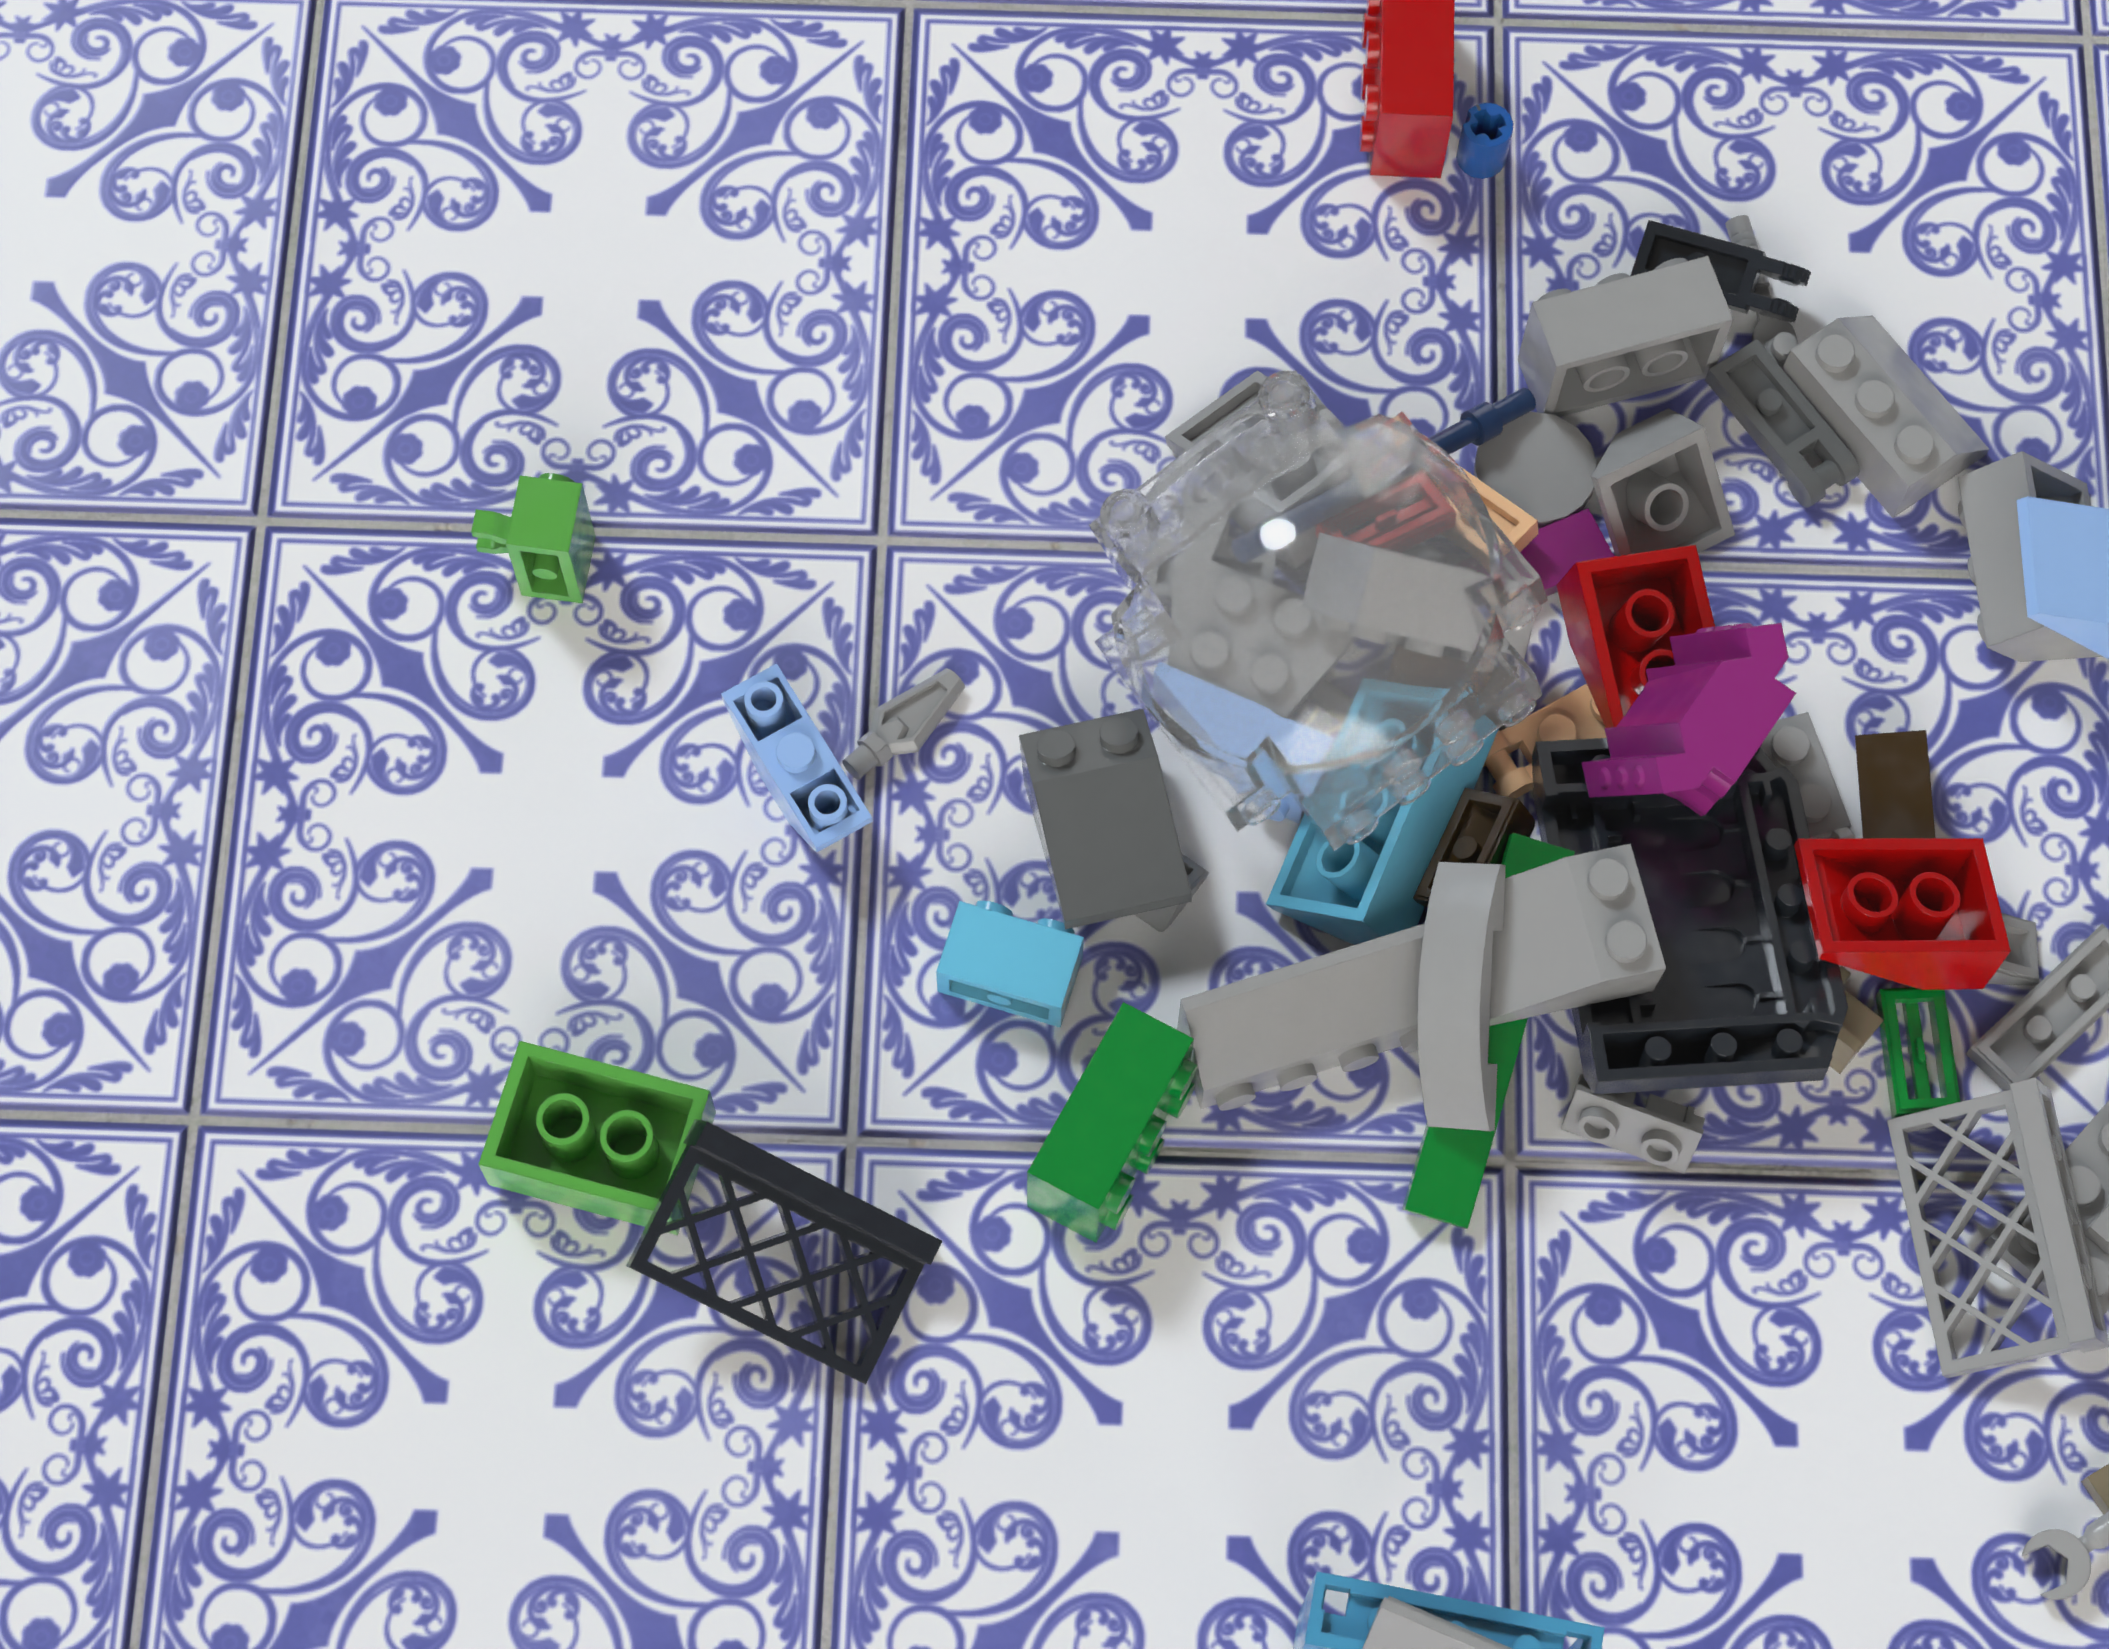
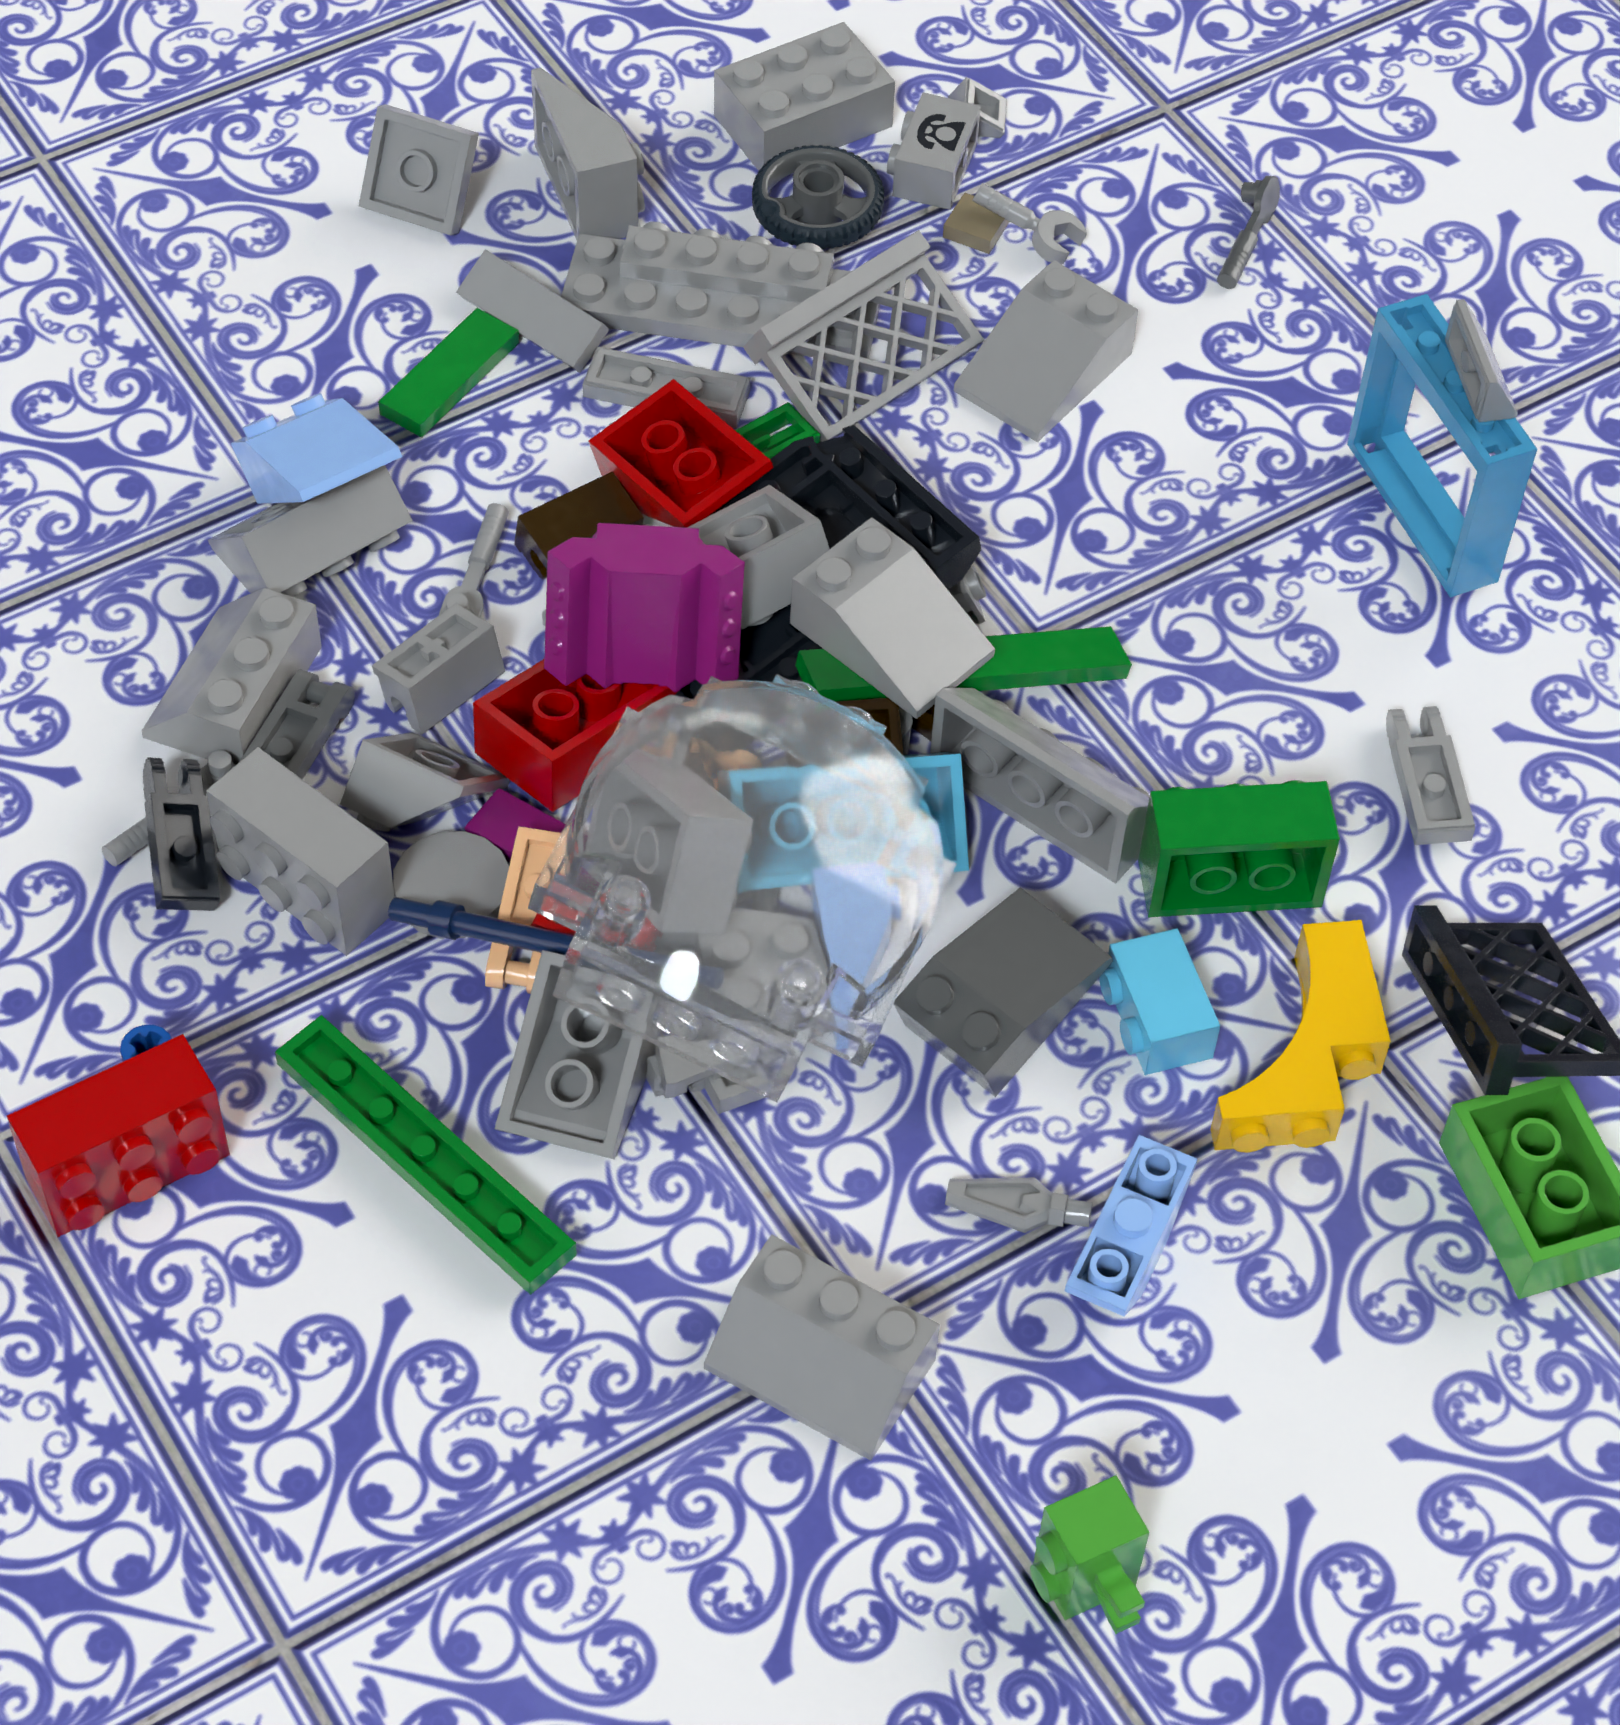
camera: 125 degrees left, 15 degrees down
light grey slope [1417,862,1506,1131] -> none
none -> green plate [275,1015,577,1295]
none -> light grey hinge [372,603,505,735]
none -> light grey piece [439,503,509,617]
none -> light grey slope [688,485,830,630]
none -> light grey slope [704,1234,940,1461]
none -> light grey slope [954,260,1138,442]
none -> yellow arch [1210,920,1391,1153]
none -> light grey hinge [1386,706,1475,845]

